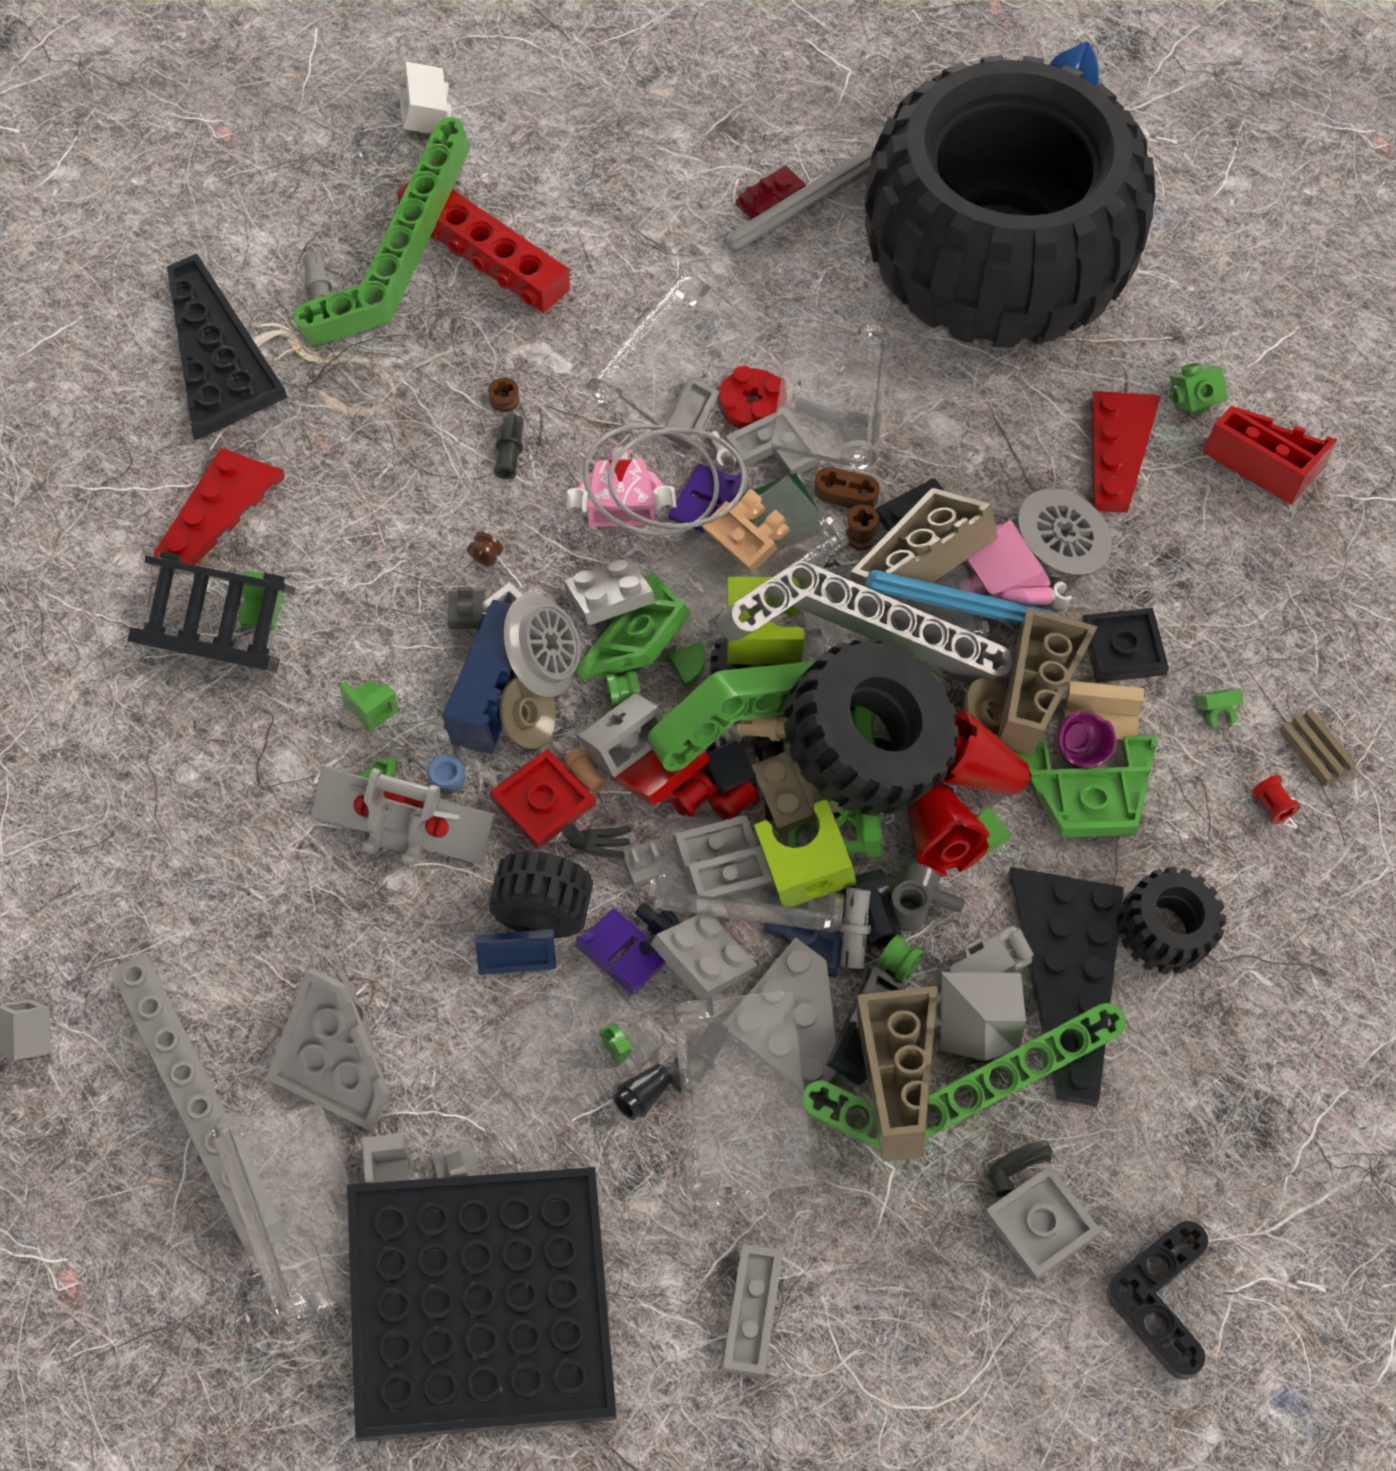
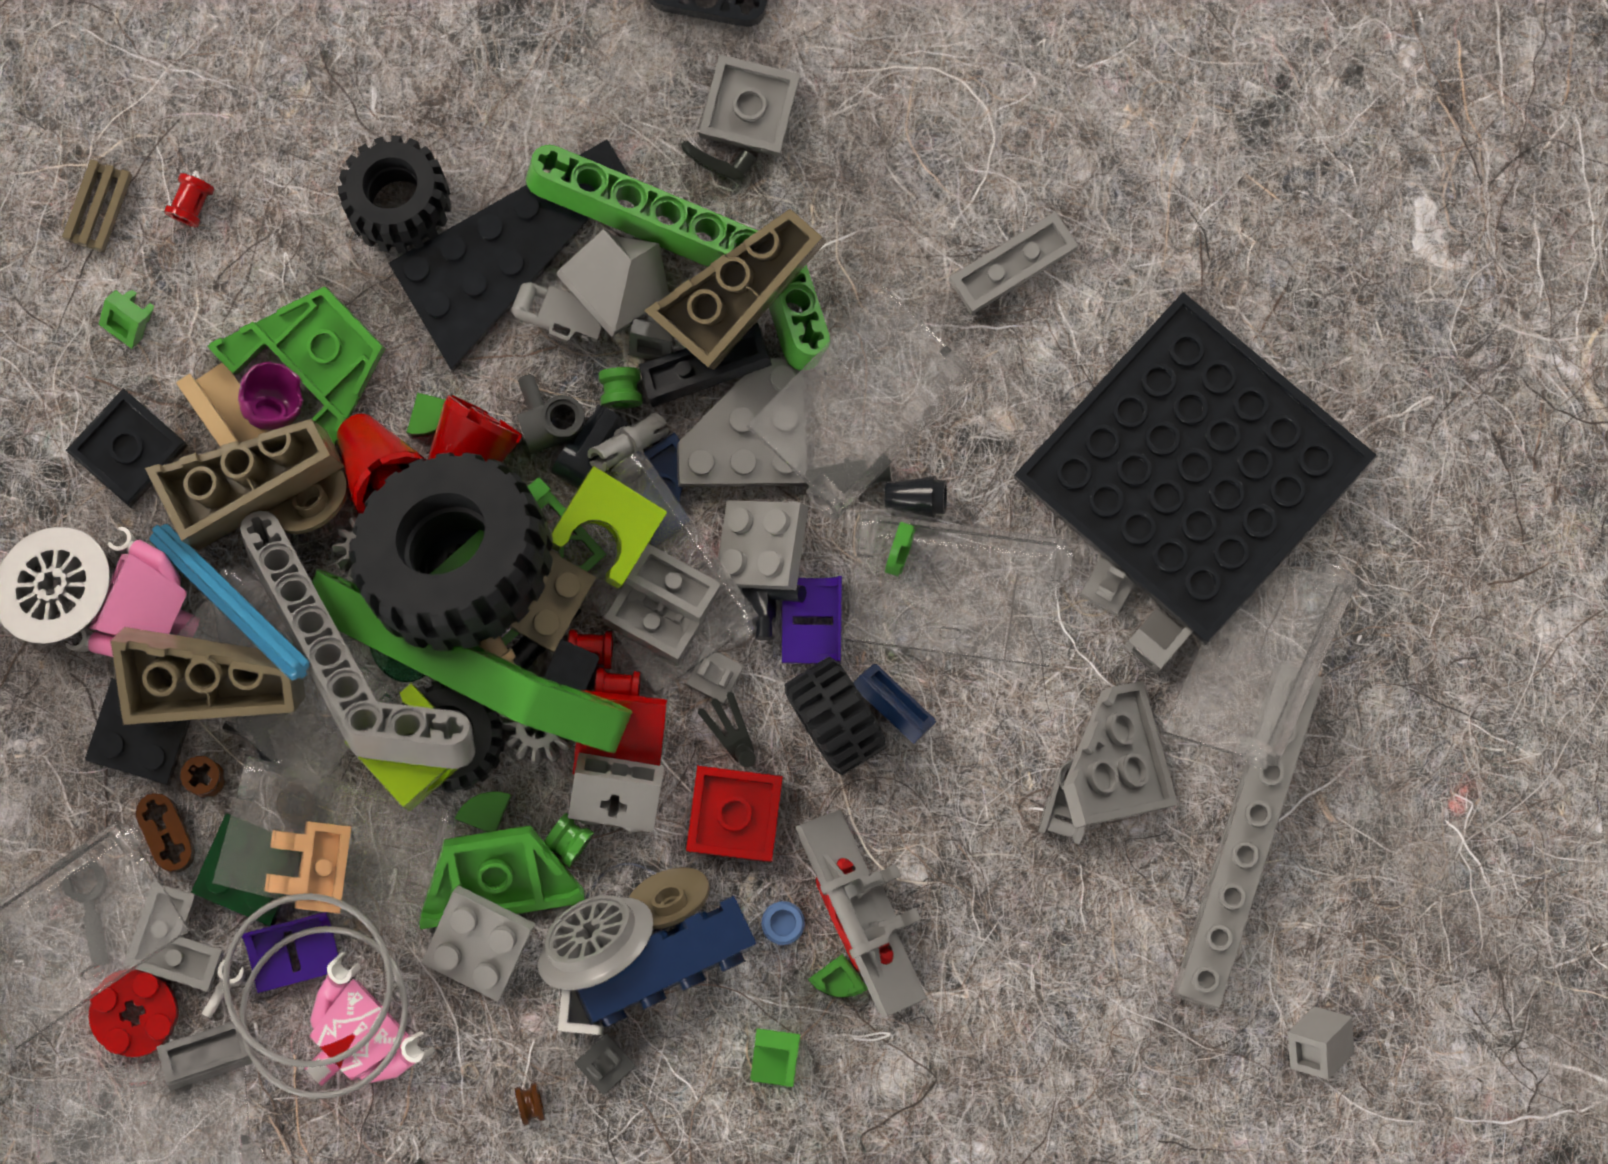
camera: 135 degrees left, 20 degrees up
medium nougat pin [562,747,607,795] -> none

